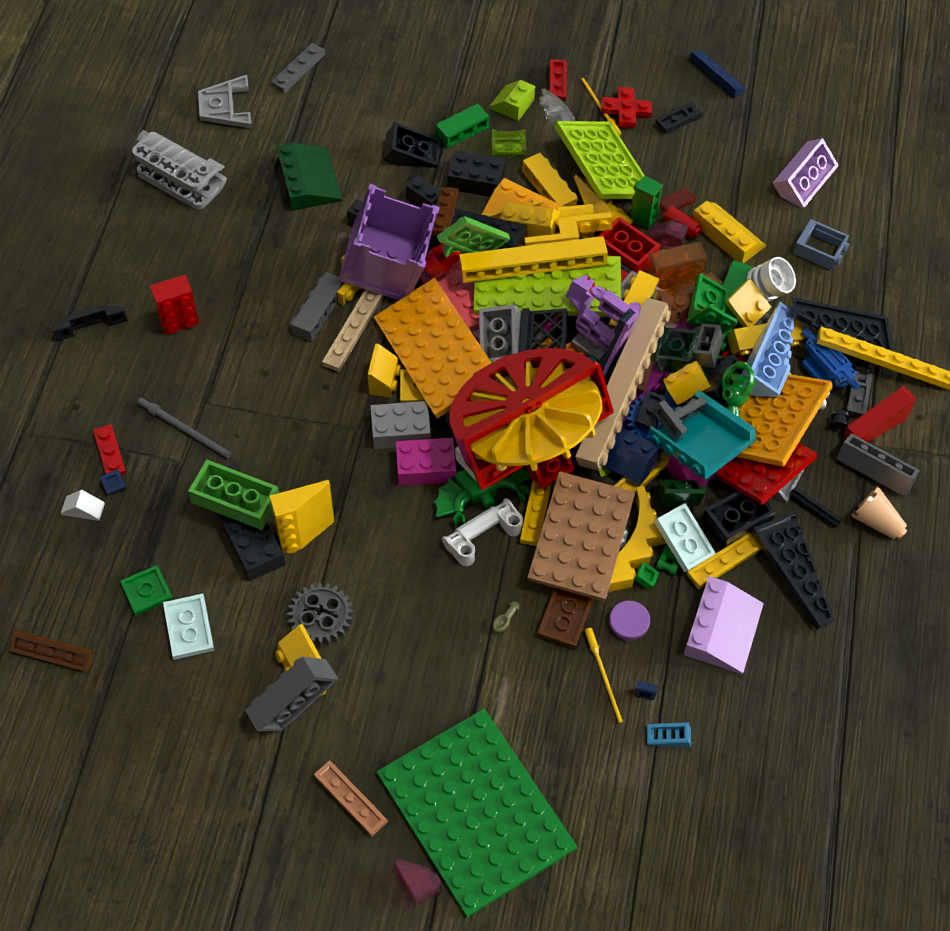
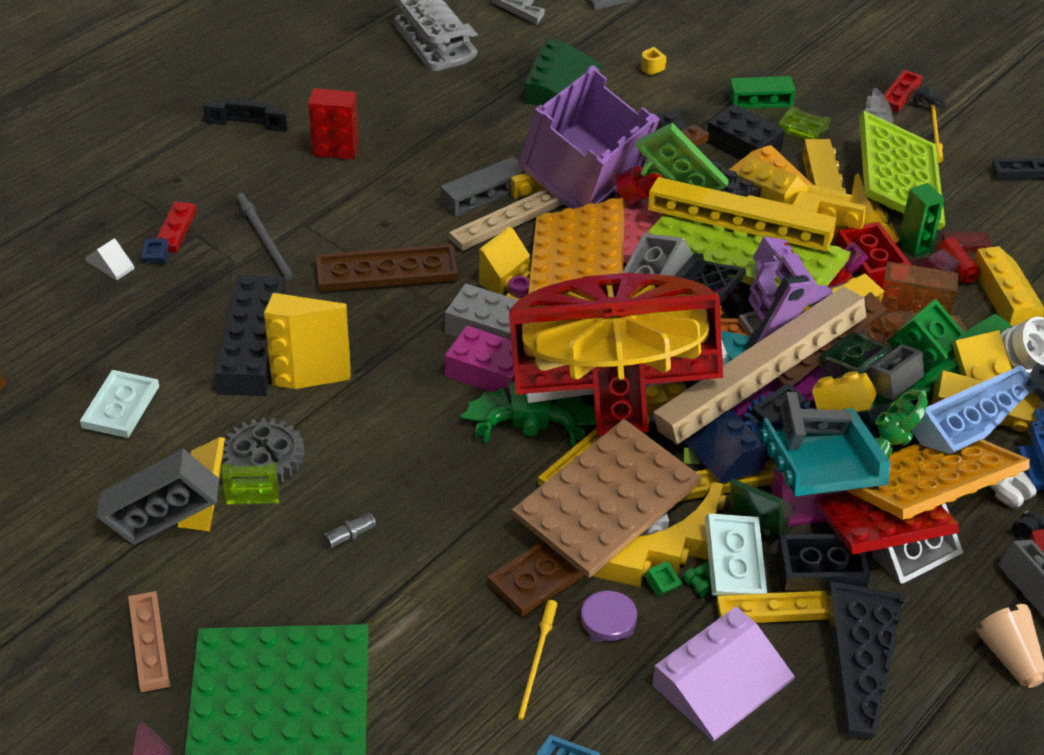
camera: 30 degrees right, 15 degrees down
green tile [120,565,173,616] -> none
bright green brick [188,460,279,530] -> none
black slope [384,122,441,168] -> none
white piece [442,498,523,566] -> none
lime slope [489,80,535,121] -> none
olive piece [493,602,520,633] -> none
red plate [601,87,652,128] -> none
dark blue tile [634,681,658,700] -> none
black axle [790,487,842,527] -> none
none -> clear neon green plate [222,463,280,504]
none -> reddish brown plate [316,244,458,292]
none -> dark grey pin [322,512,376,550]
none -> magenta tile [508,276,530,298]
none -> yellow plate [641,47,666,75]
none -> magenta tile [844,241,869,274]
none -> black piece [913,85,947,108]

